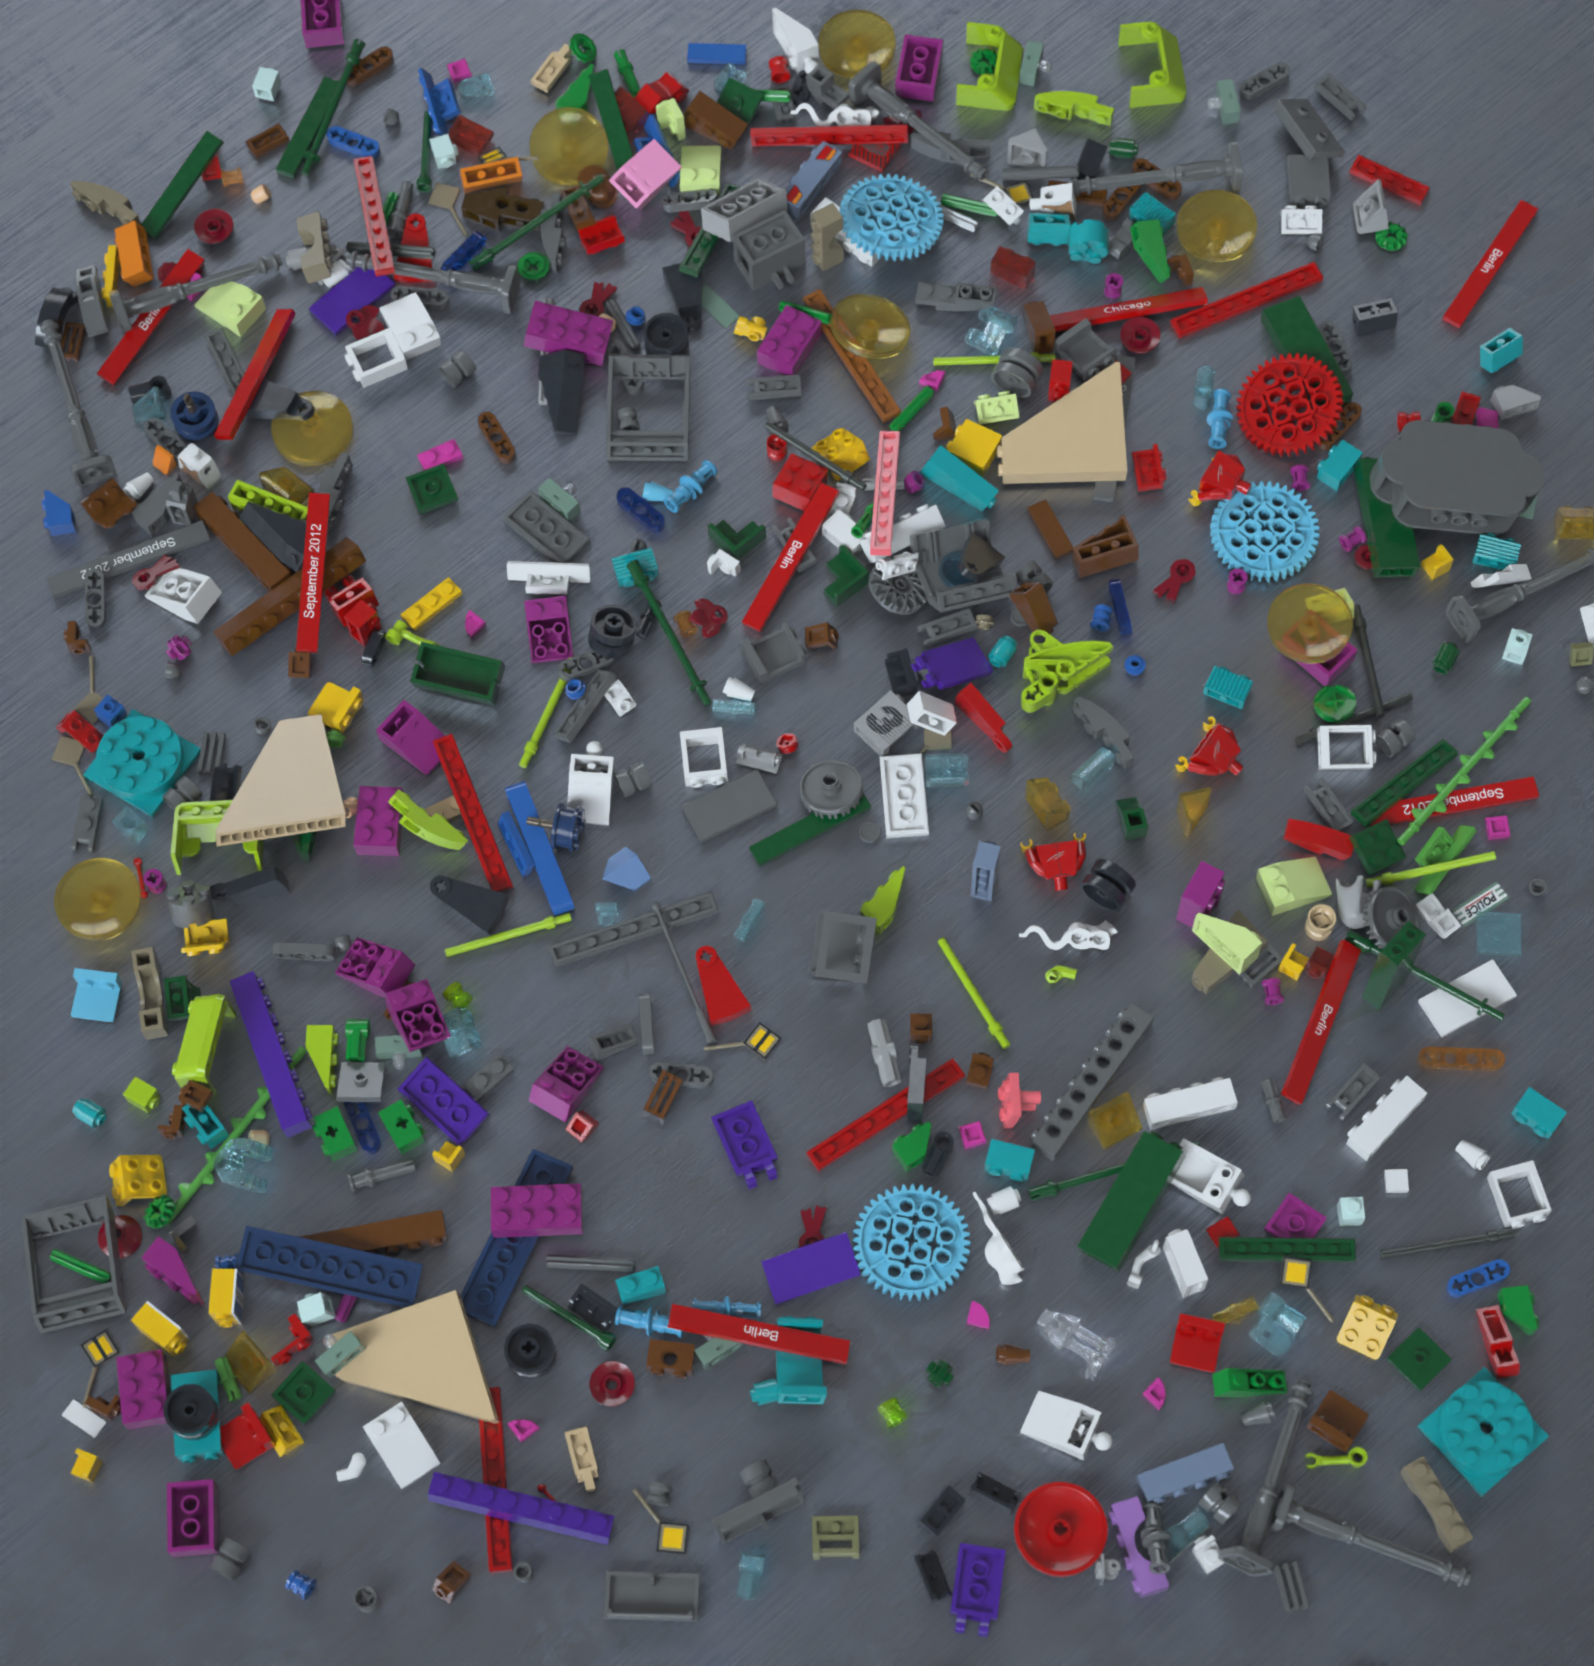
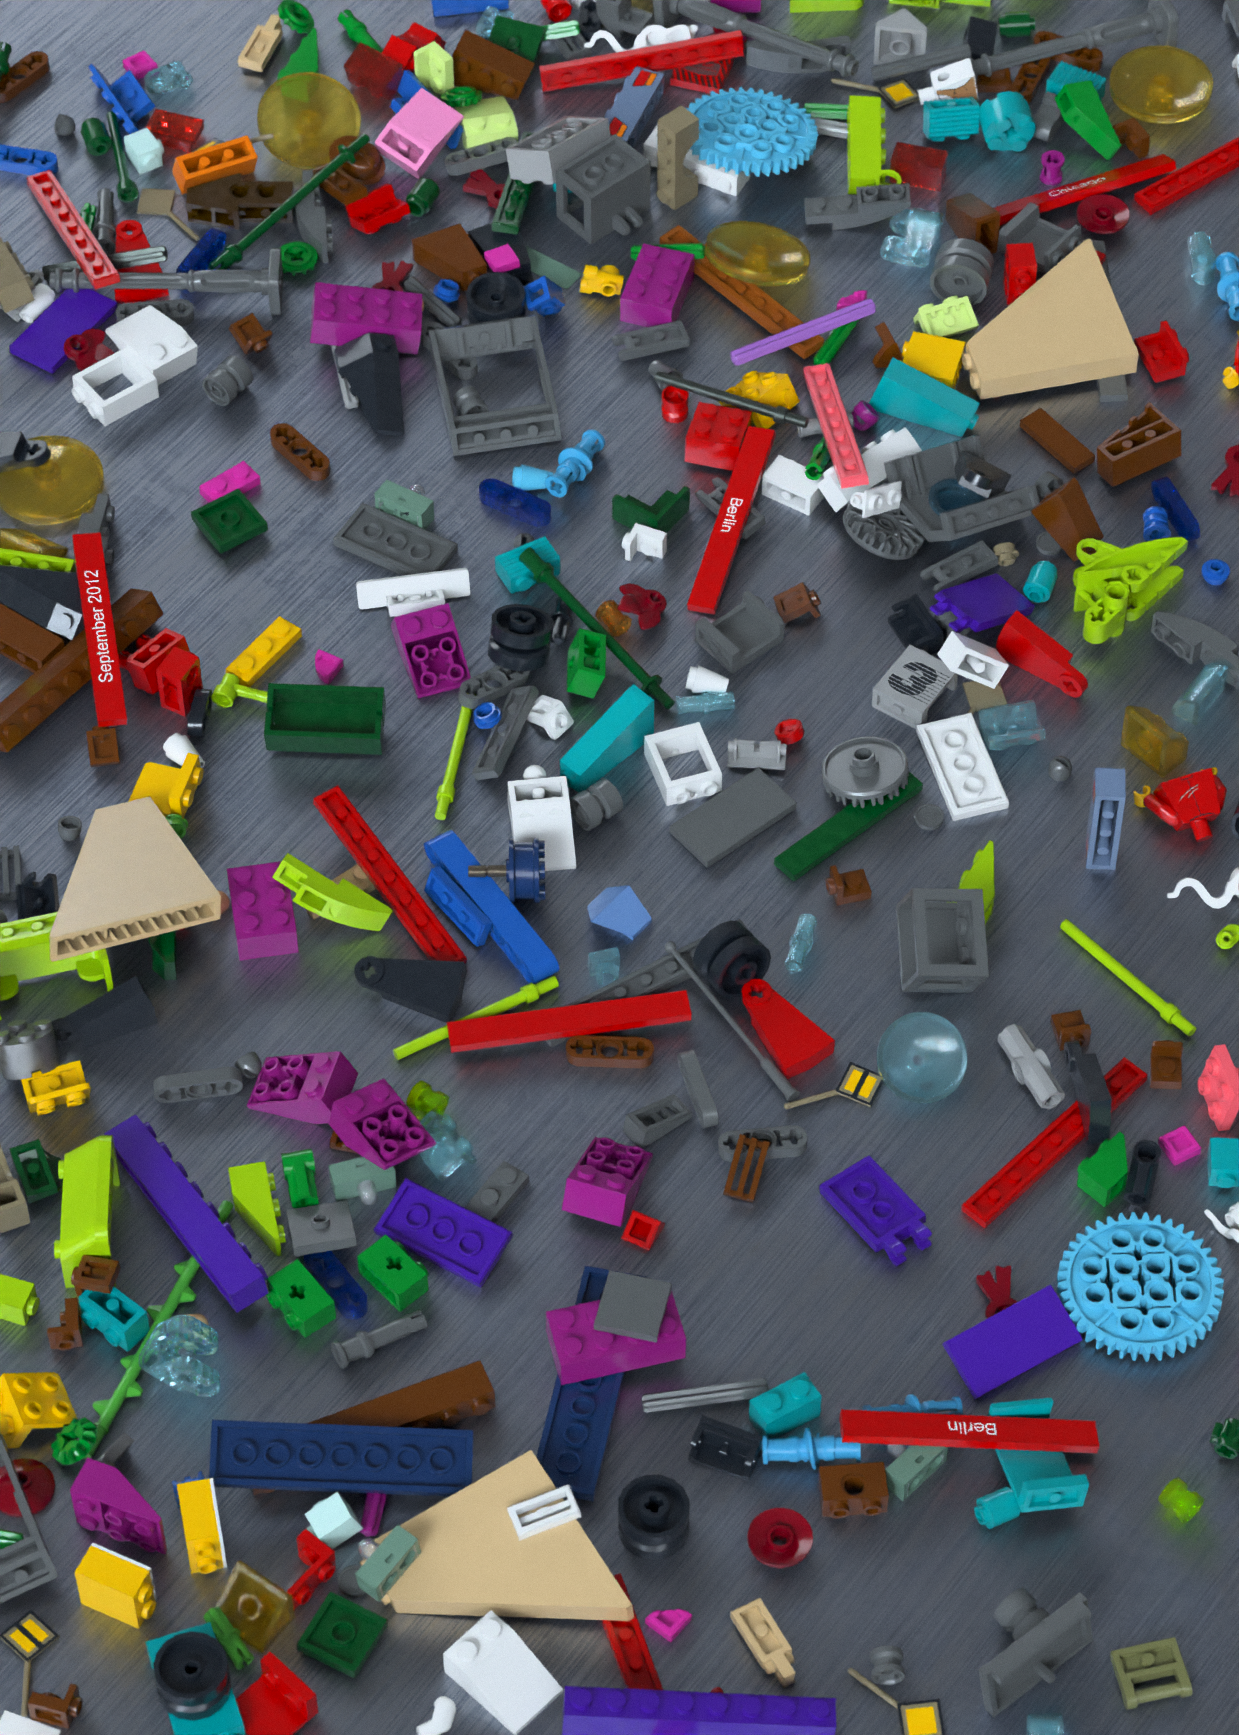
camera: 15 degrees left, 15 degrees down
magenta brick [116,1349,170,1430] -> none
yellow slope [259,1405,304,1457] -> none
magenta slope [376,700,445,776] -> none
yellow panel [432,1141,466,1172] -> none
dark green piece [522,1285,617,1352] -> none
dark green tile [588,69,634,171] -> none
dark green panel [824,544,869,607] -> none
white bracket [829,482,856,515] -> none
lime bar [933,352,1055,366] -> none
white hinge [983,186,1024,225] -> none
none -> dark green brick [81,117,112,156]
none -> white cone [163,733,205,768]
none -> reddish brown bracket [229,313,273,355]
none -> dark green brick [406,178,440,217]
none -> reddish brown slope [412,223,487,291]
none -> green gear [440,86,482,108]
none -> red tile [447,990,692,1053]
none -> dark pink tile [484,244,520,273]
none -> white tile [507,1484,581,1541]
none -> blue brick [524,275,566,317]
none -> teal slope [560,684,654,793]
none -> reddish brown beam [566,1035,654,1068]
none -> green brick [567,628,606,699]
none -> dark grey tile [594,1270,672,1343]
none -> black wheel [693,920,771,999]
none -> medium lavender axle [730,298,876,366]
none -> reddish brown bracket [825,865,872,906]
none -> lime hinge [847,95,901,195]
none -> clear light blue dish [876,1012,968,1104]

